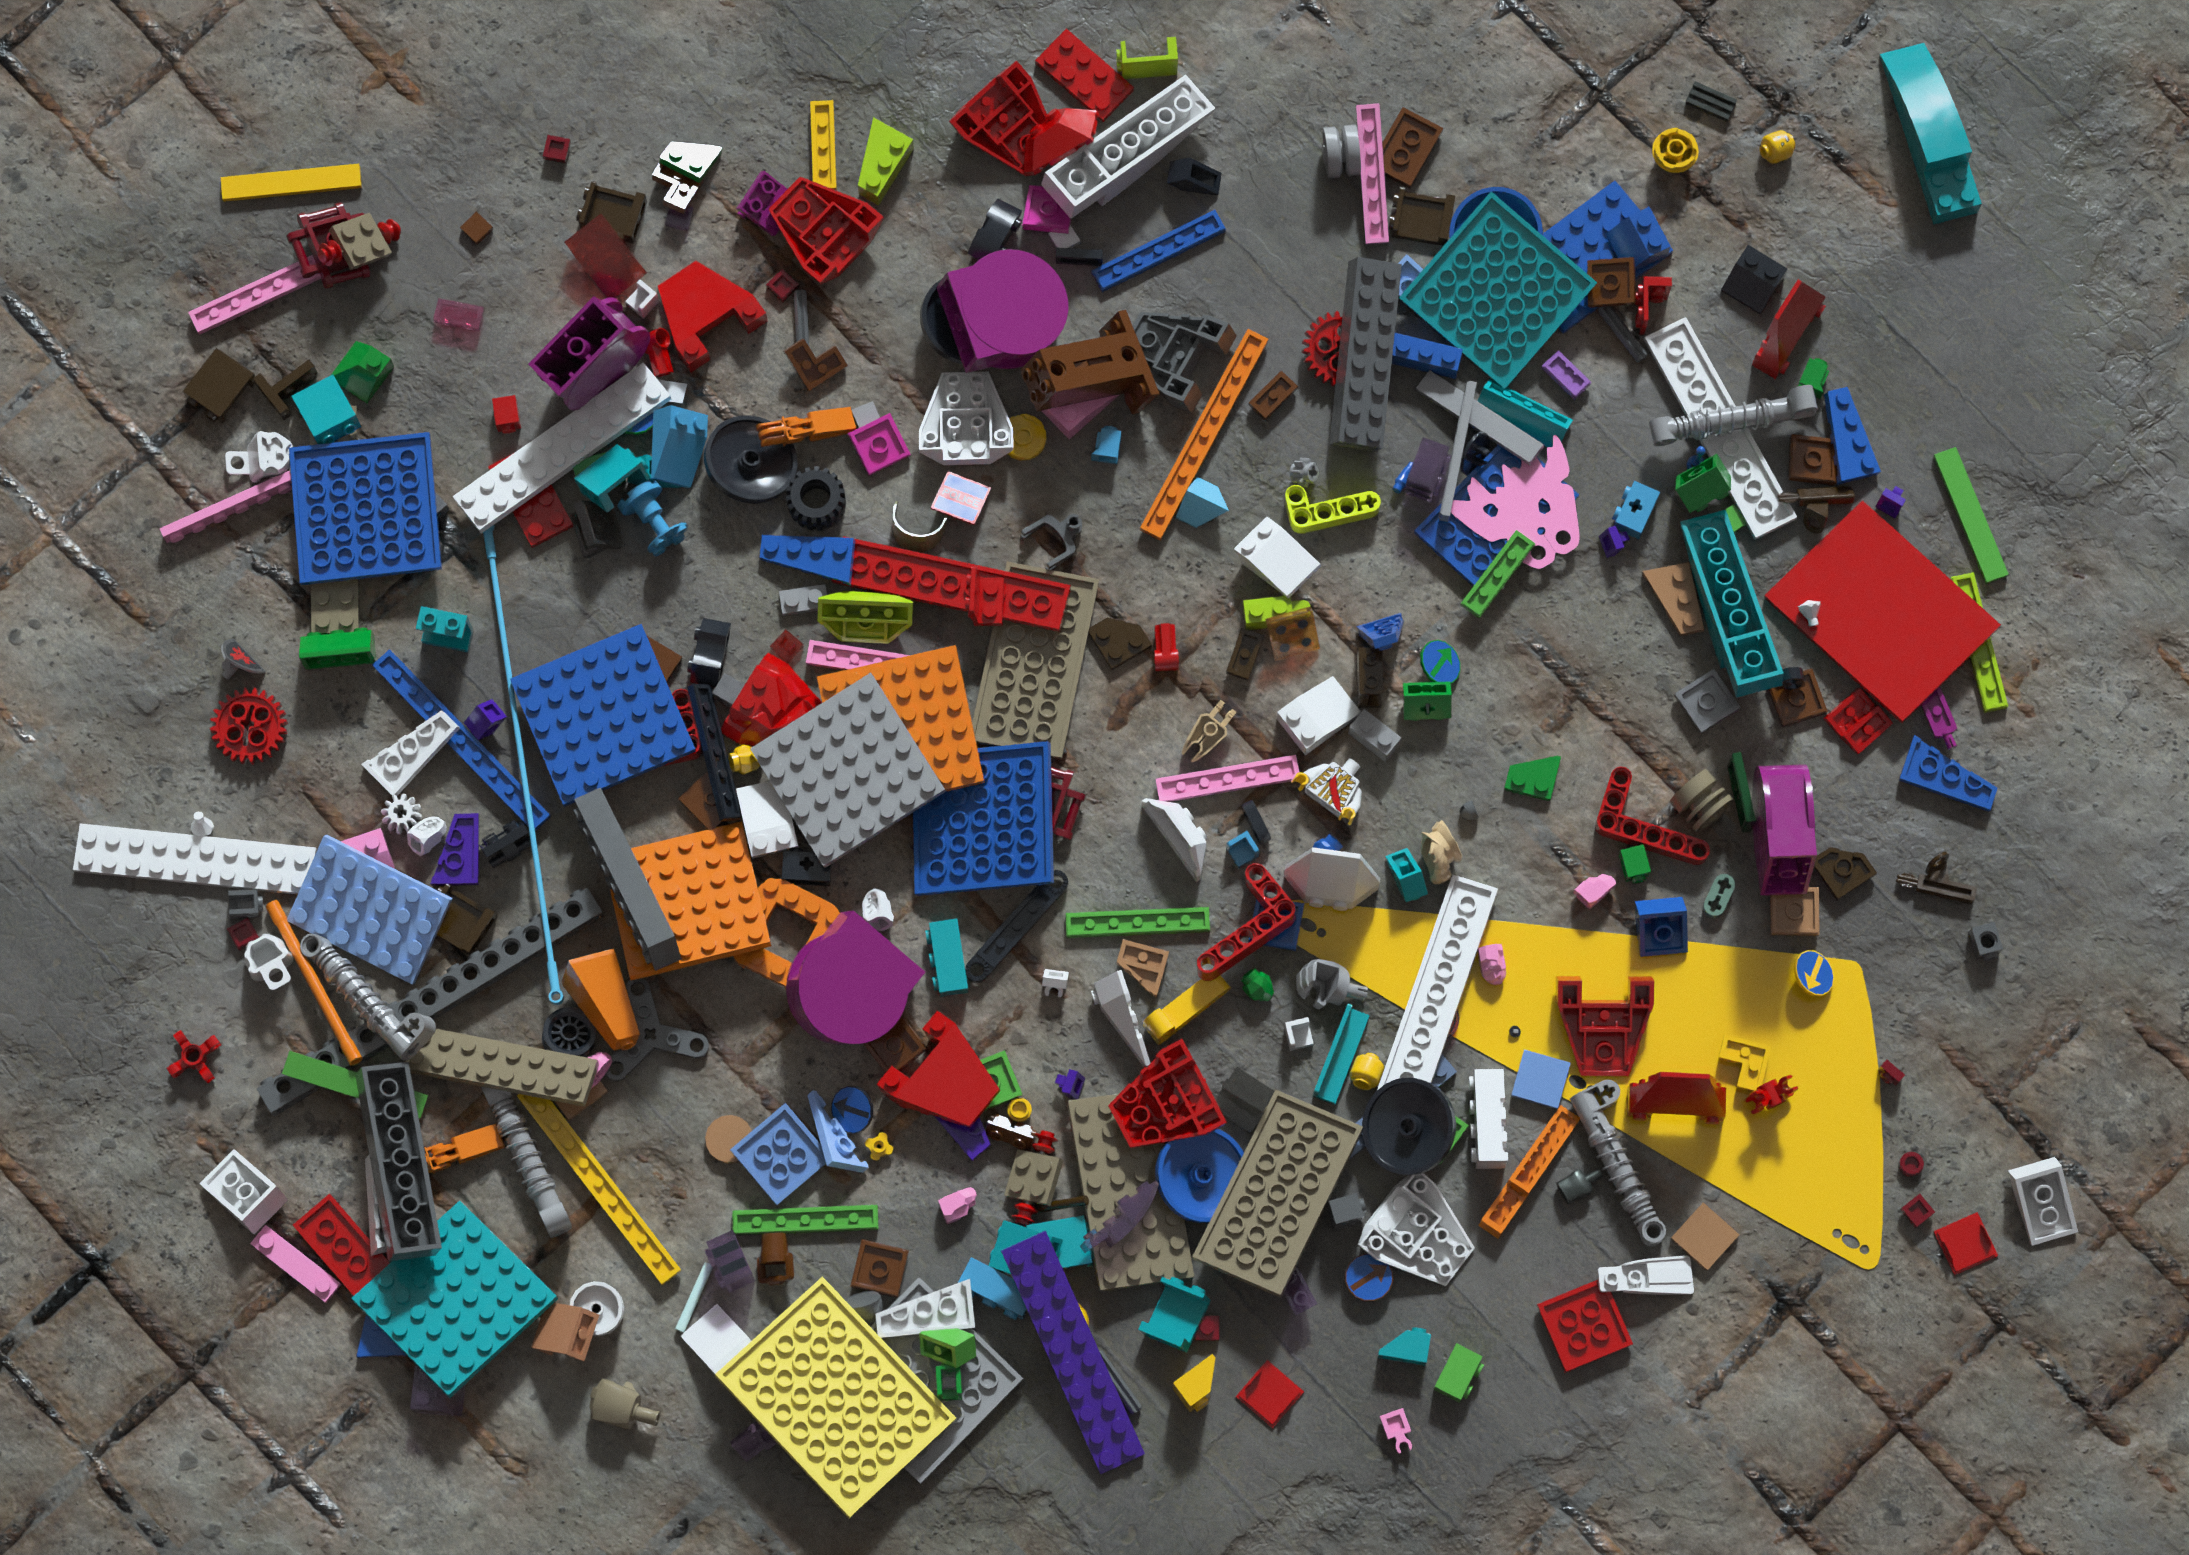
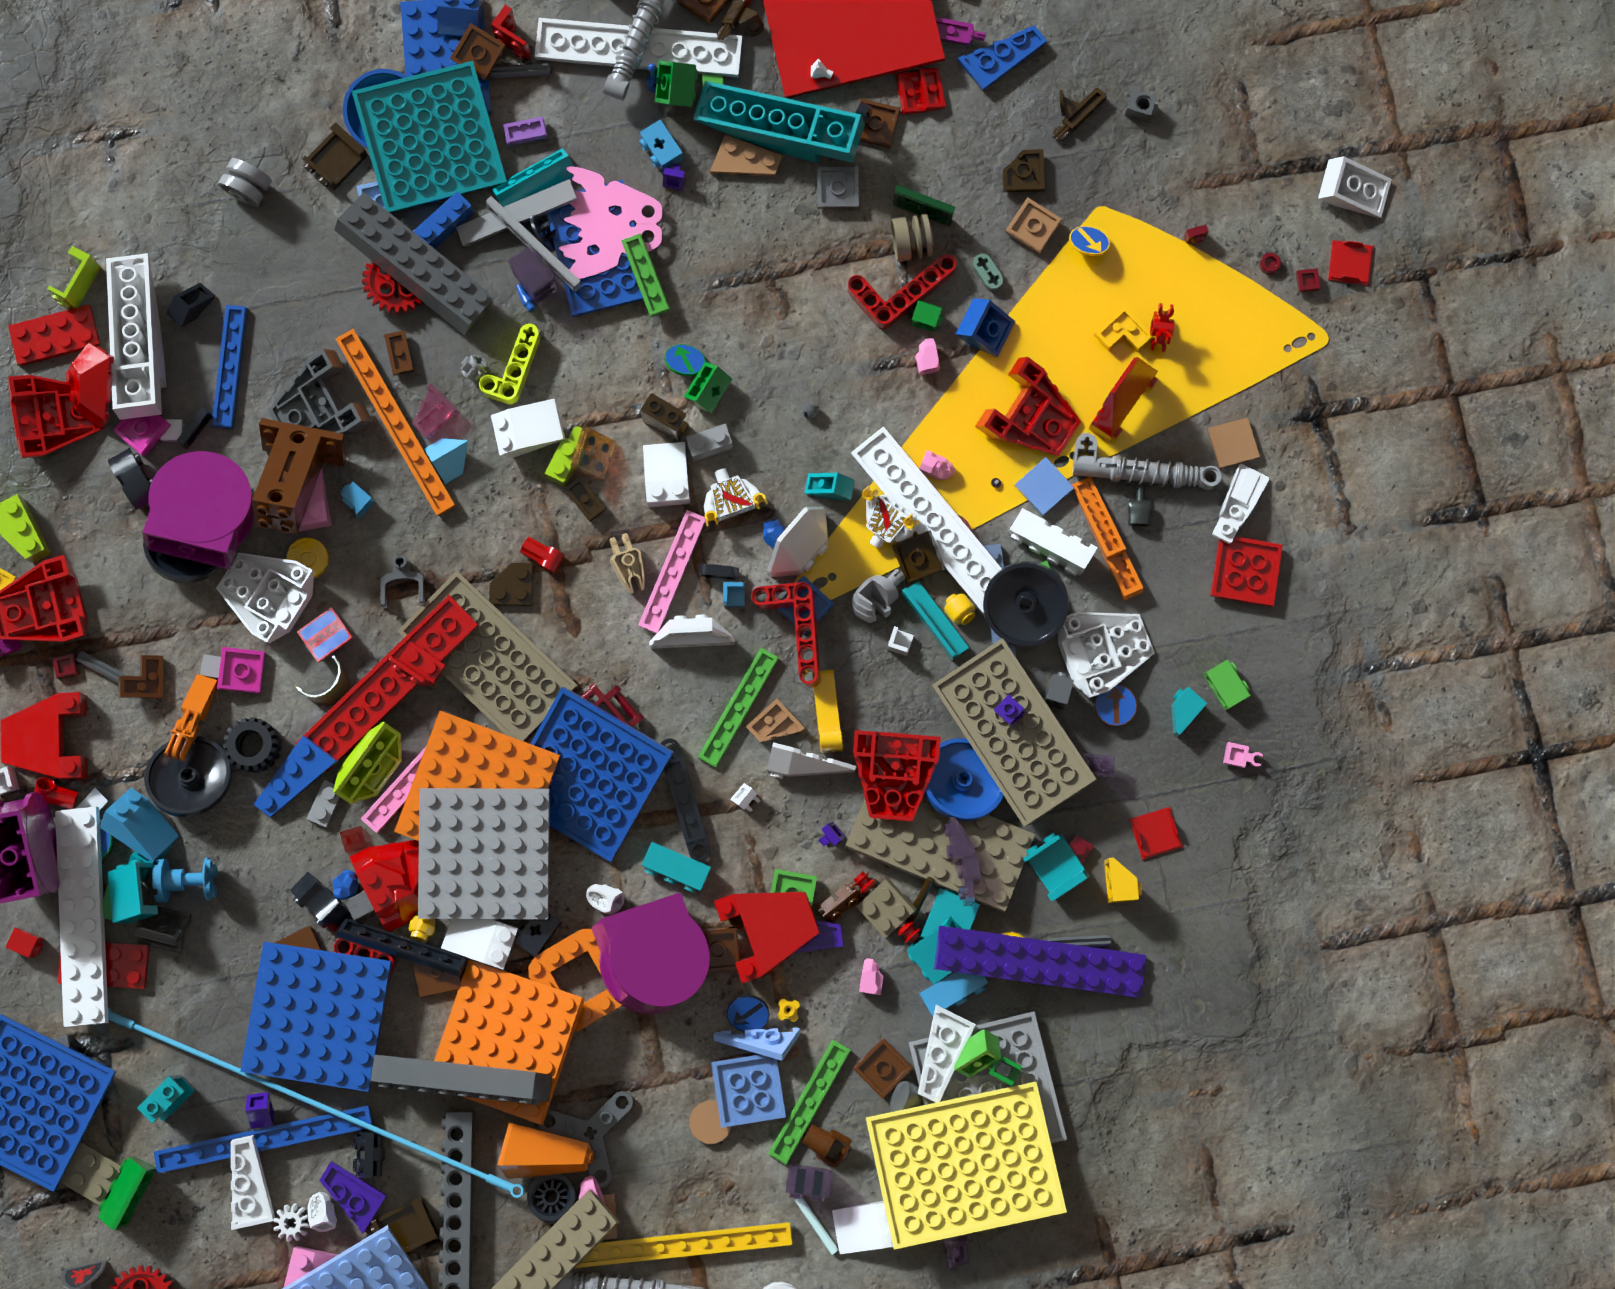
camera: 60 degrees left, 5 degrees up
yellow plate [1008,1098,1032,1122] -> none
clear smoke bracket [1215,1067,1275,1134] -> none
green rock [1240,968,1274,1001] -> none
bright pink plate [1356,103,1389,245] -> none
blue wing [1356,613,1404,650] -> none
reddish brown plate [1382,107,1443,188] -> none
tan piece [1421,820,1462,884] -> none
green wing [1504,756,1561,802] -> none
magenta brick [1752,764,1817,896] -> none
none -> blue rock [333,870,358,900]
none -> clear pink wing [412,383,458,440]
none -> torso [862,485,920,548]
none -> dark brown tile [892,530,946,585]
none -> dark purple brick [994,694,1027,728]

